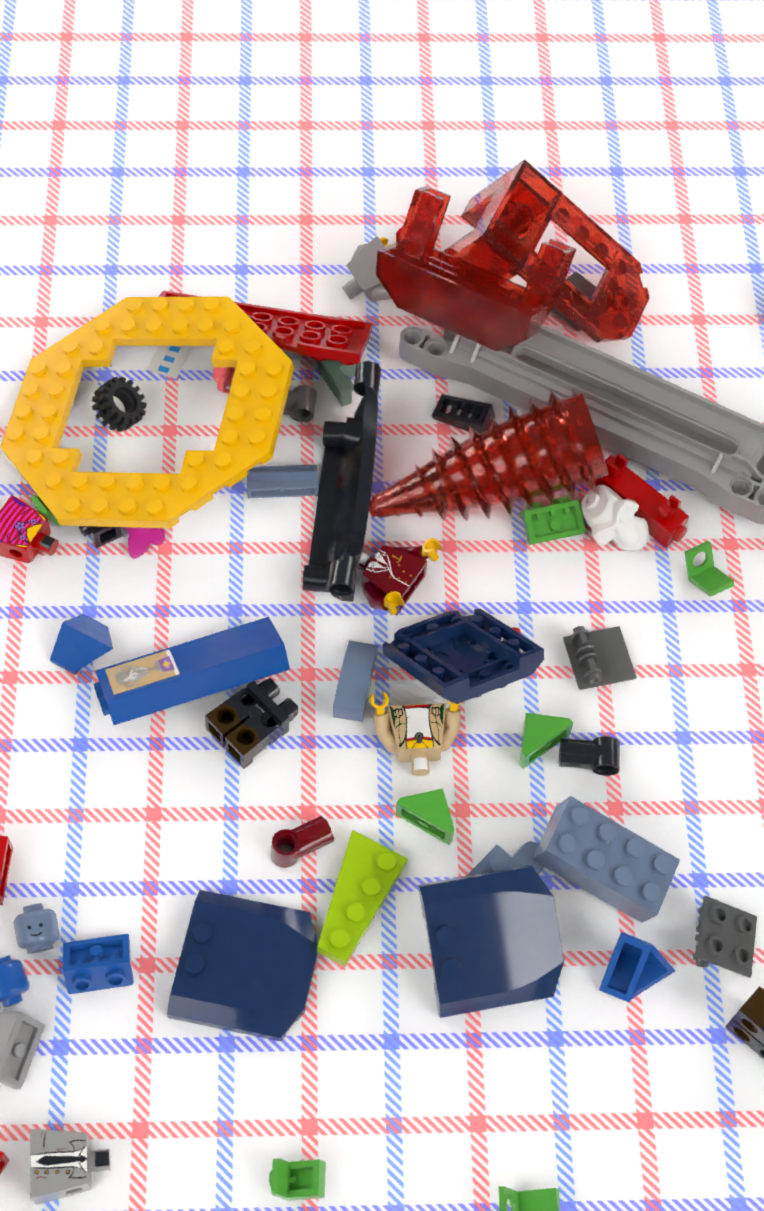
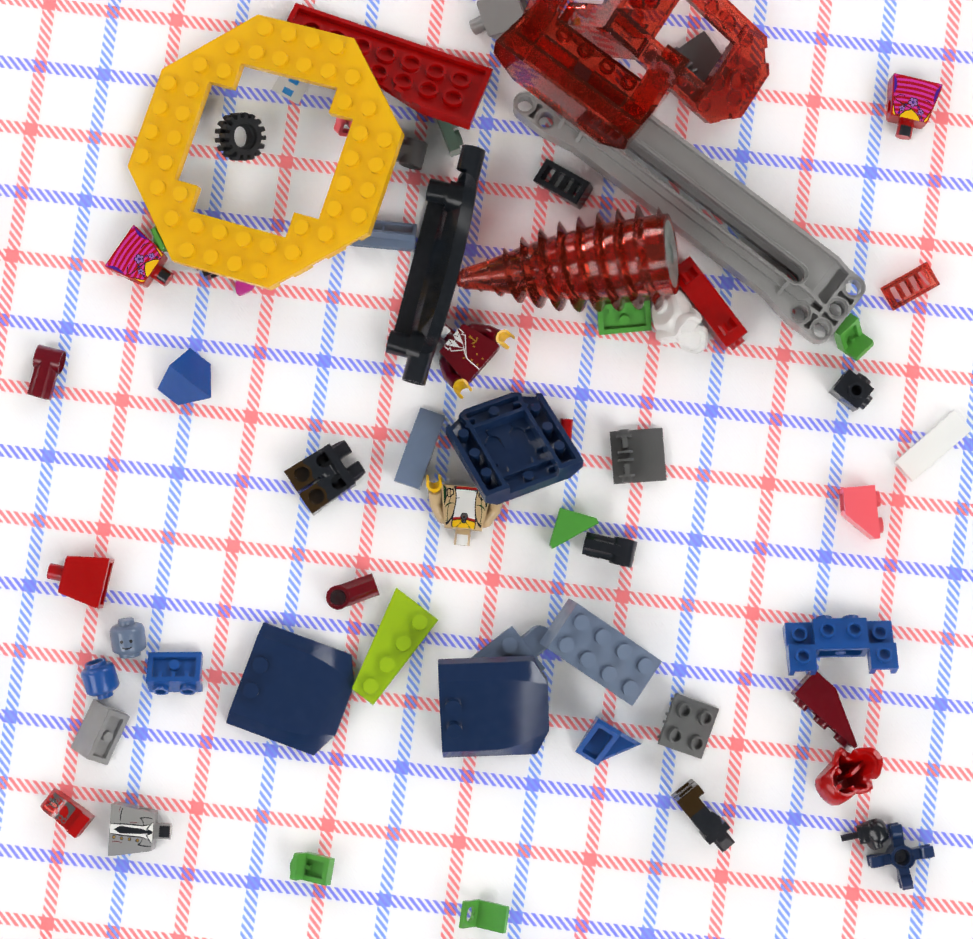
camera: 10 degrees right, 25 degrees up
blue brick [93,617,290,725] -> none
bright green slope [396,788,454,846] -> none
bright green bracket [684,541,734,597] -> none

